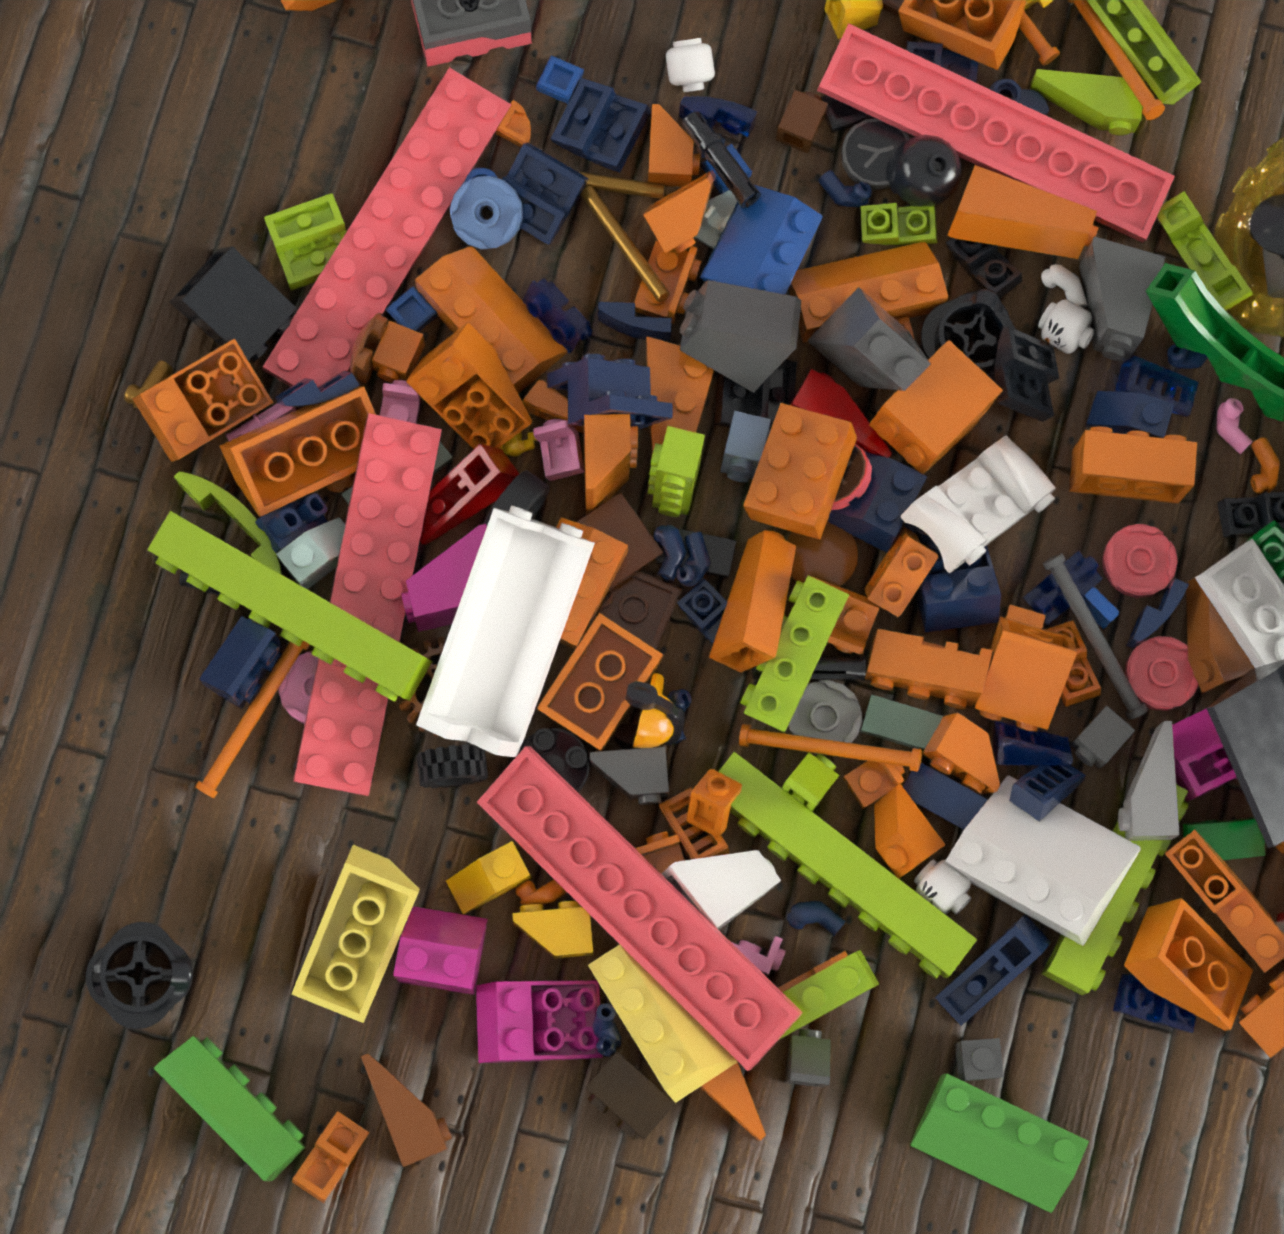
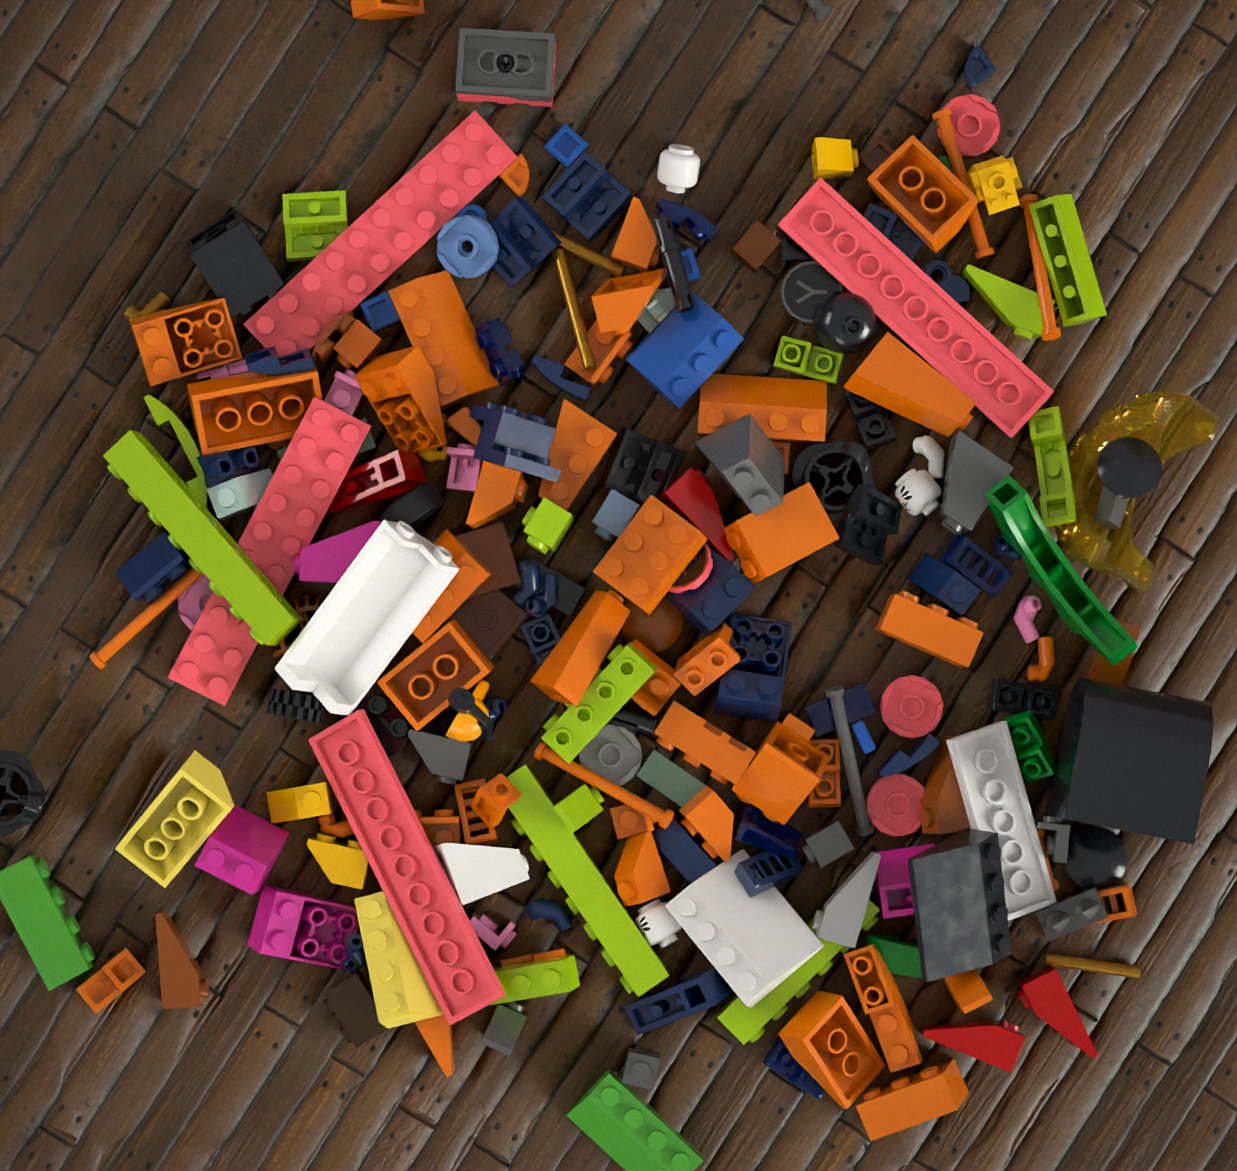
camera: 30 degrees right, 10 degrees up
dark grey slope [680,280,802,393] -> none
dark blue arm [818,170,872,208] -> none
white piece [900,435,1056,574] -> none

